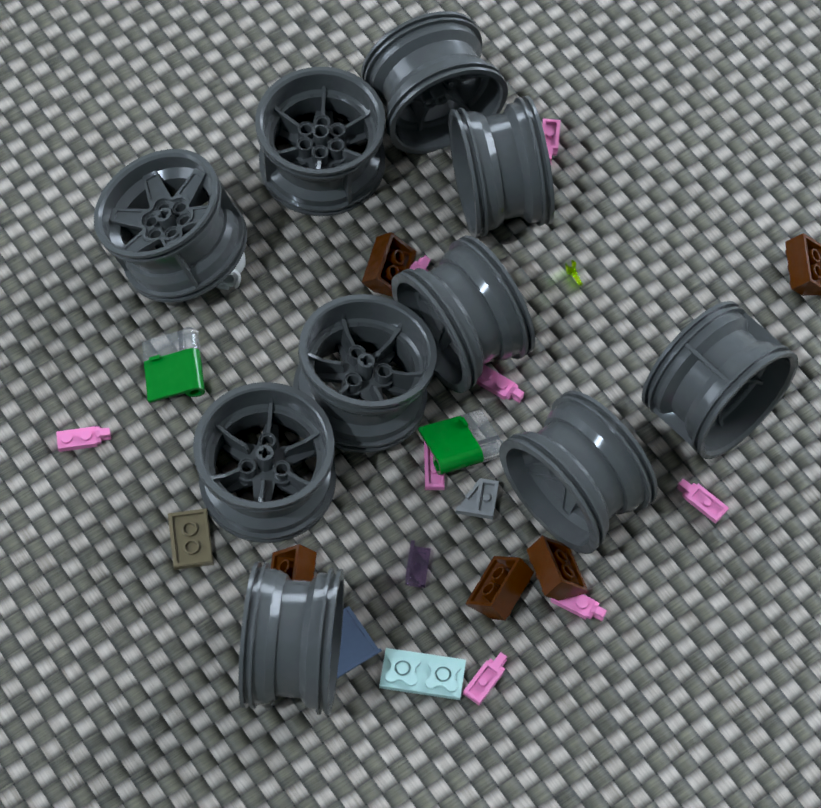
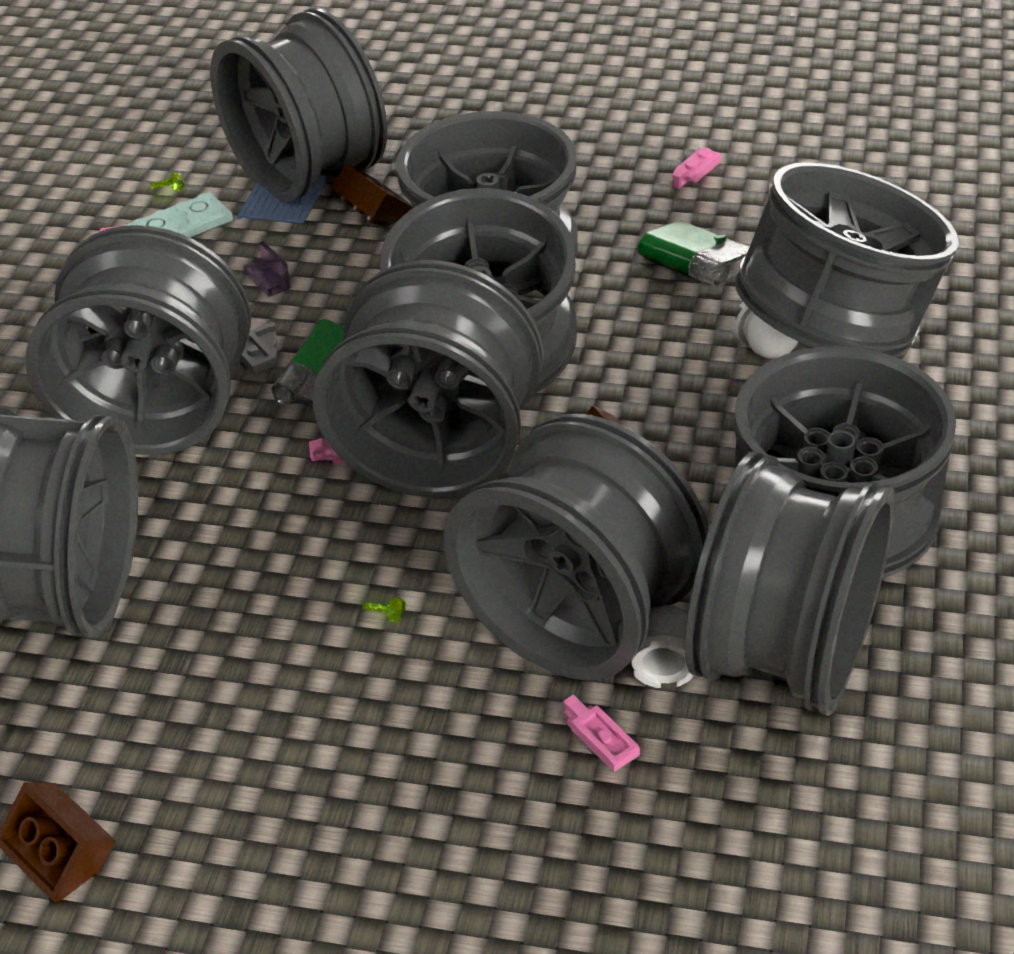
camera: 140 degrees right, 20 degrees down
none -> clear neon green hand [151,172,185,191]

